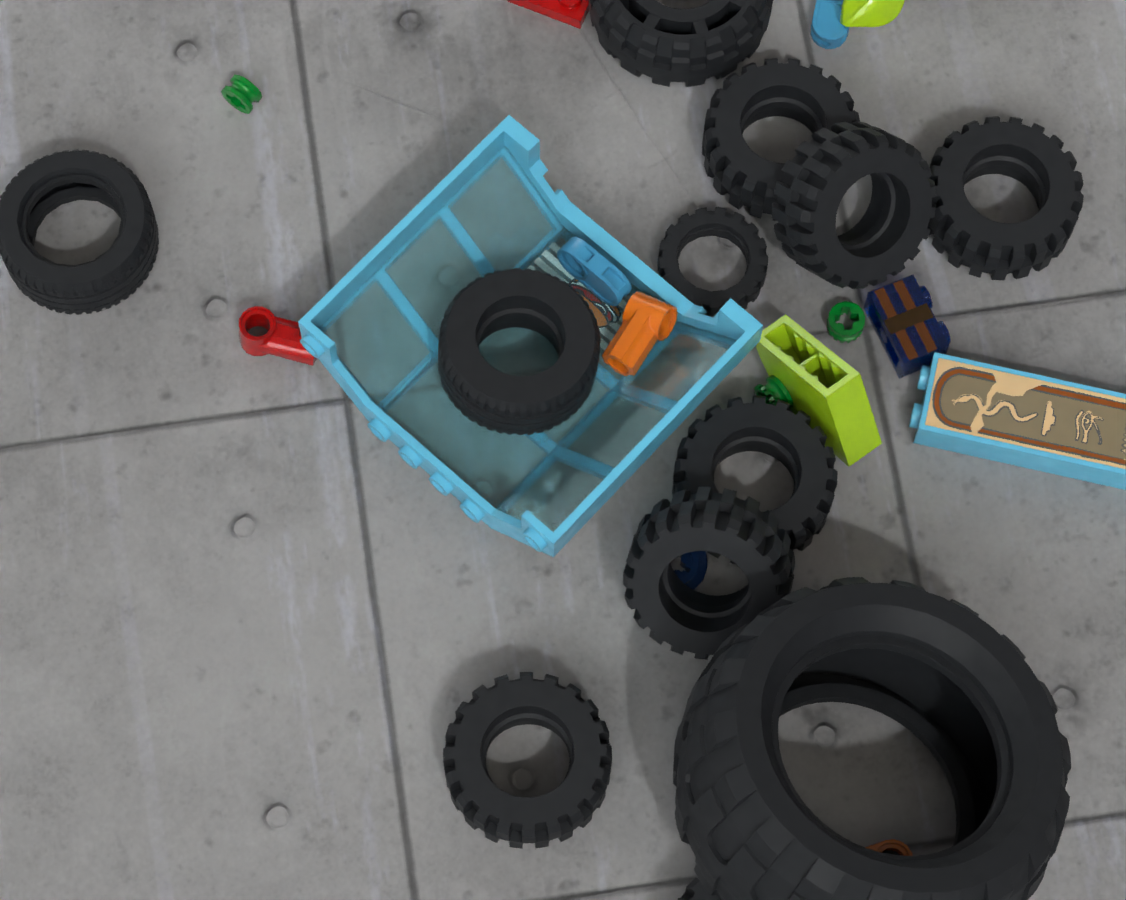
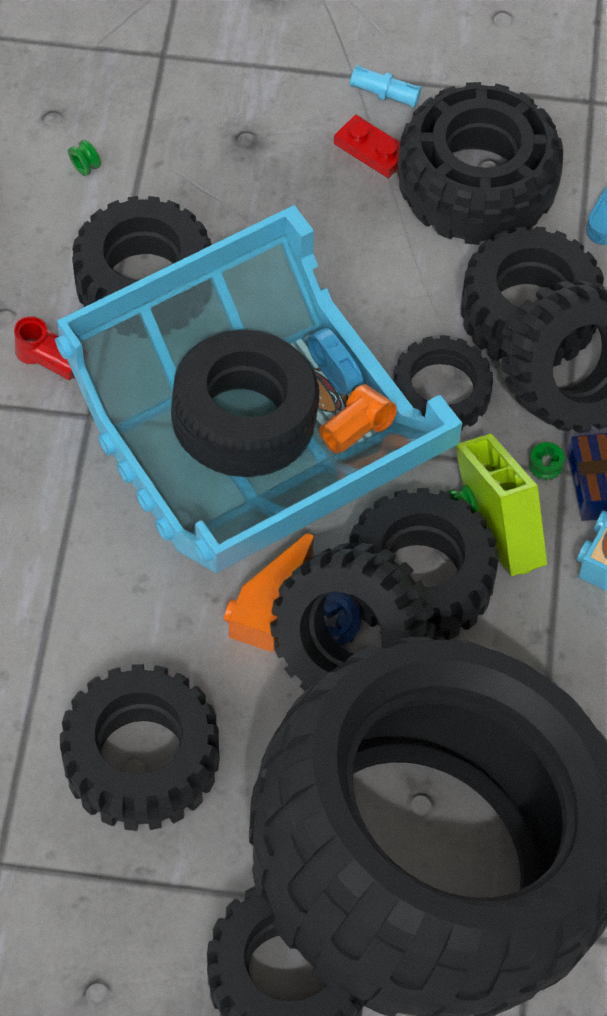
camera: 15 degrees right, 10 degrees down
none -> black tyre [72,196,212,338]
none -> orange slope [224,533,314,653]

